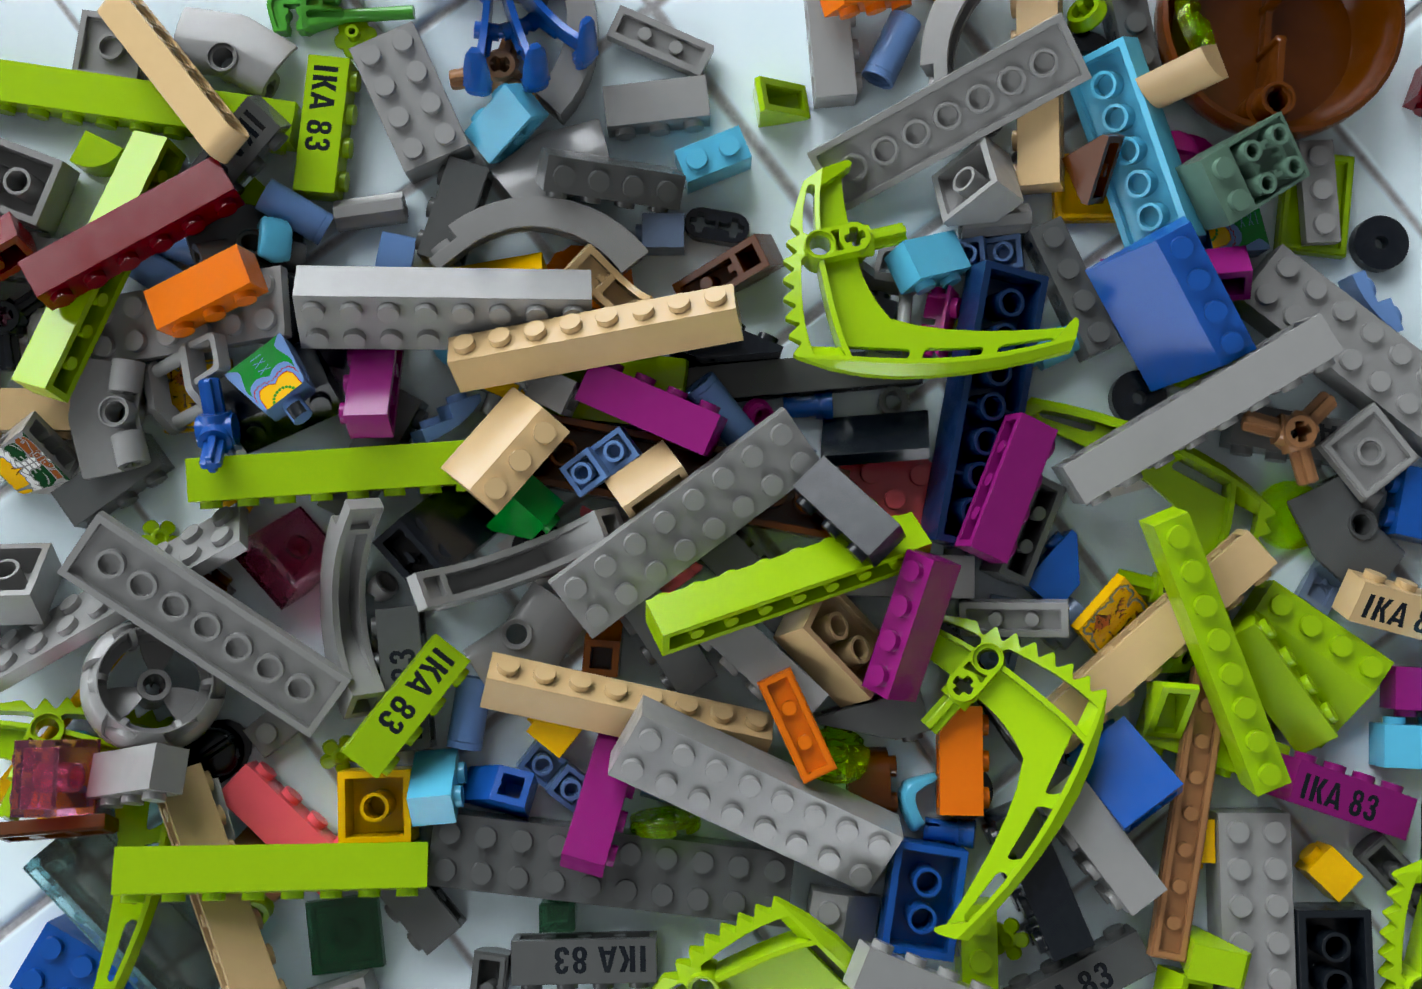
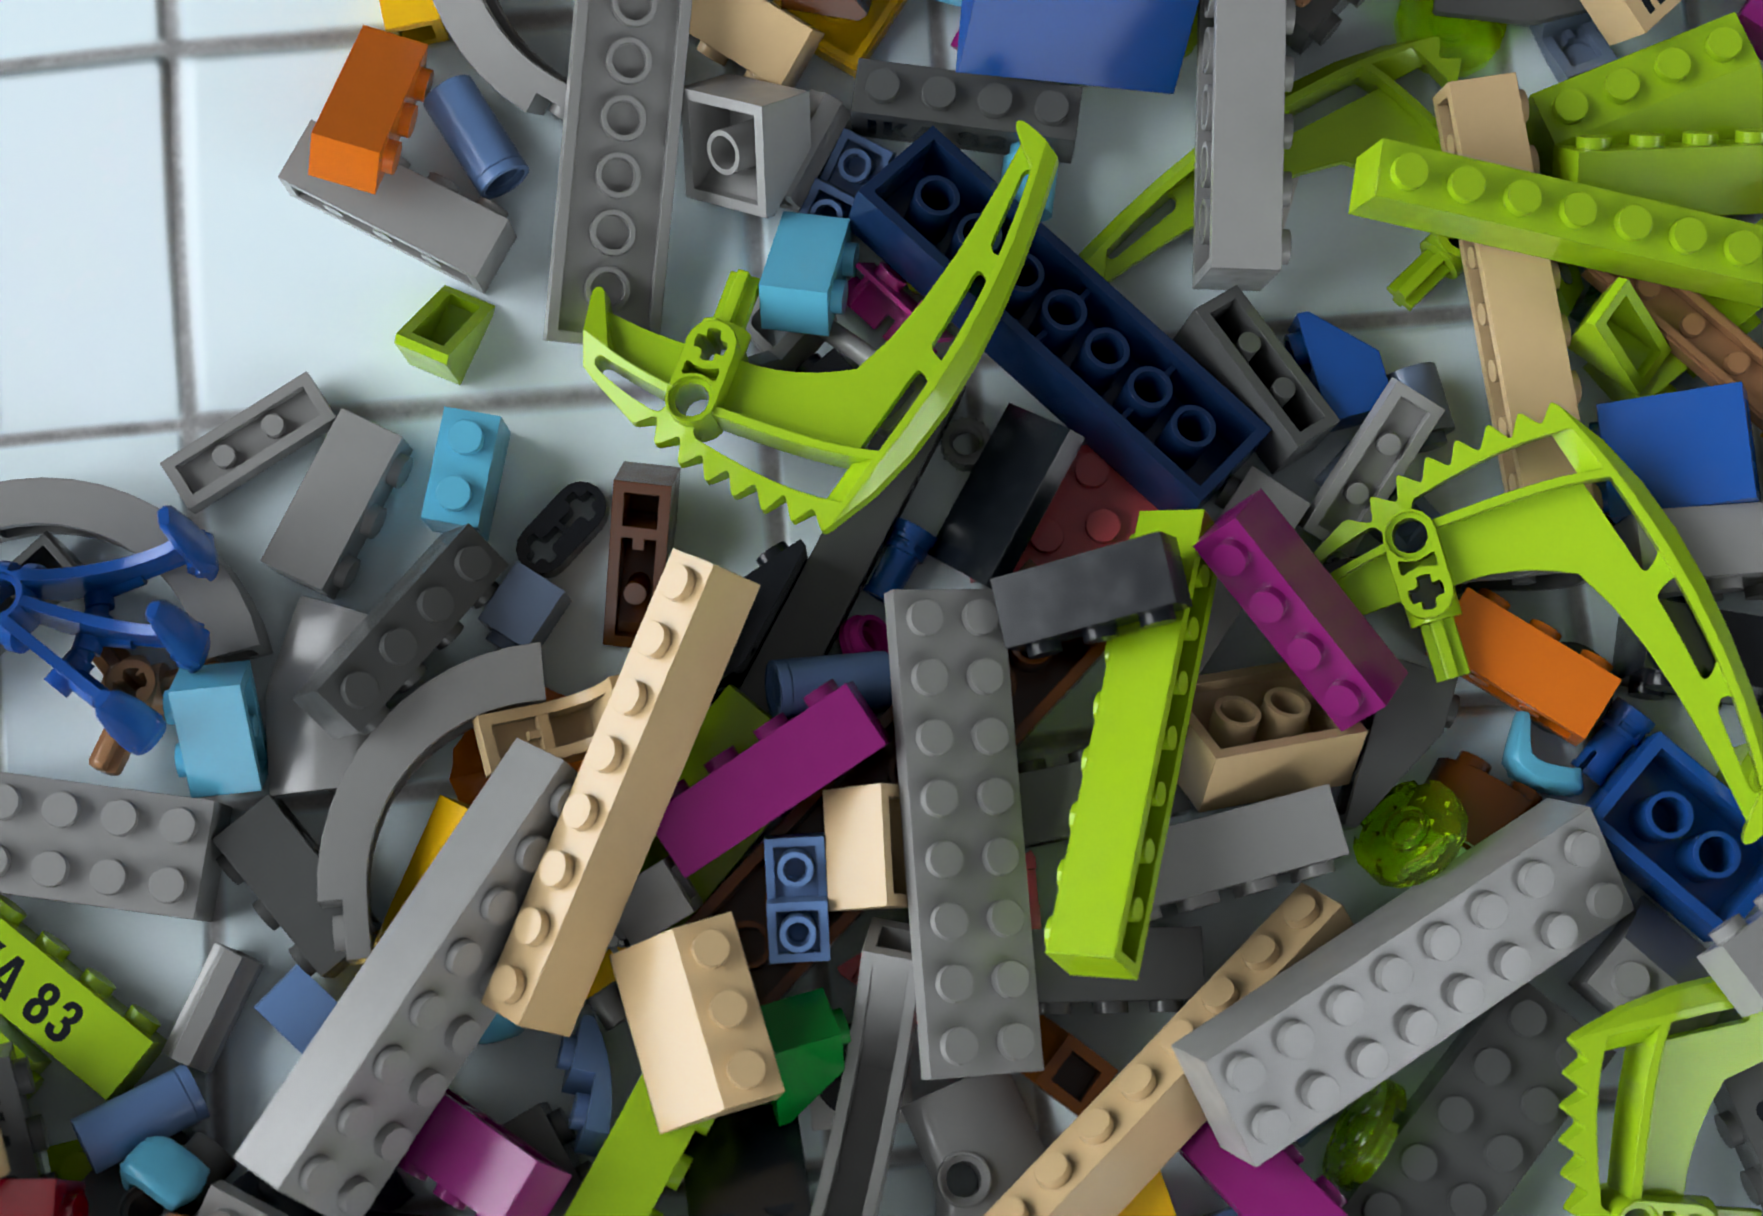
camera: 55 degrees left, 5 degrees down
orange tile [757,666,838,784] -> none
magenta brick [954,412,1058,564] -> none
yellow tile [1070,573,1149,654] -> none
black piece [1108,370,1167,421] -> none

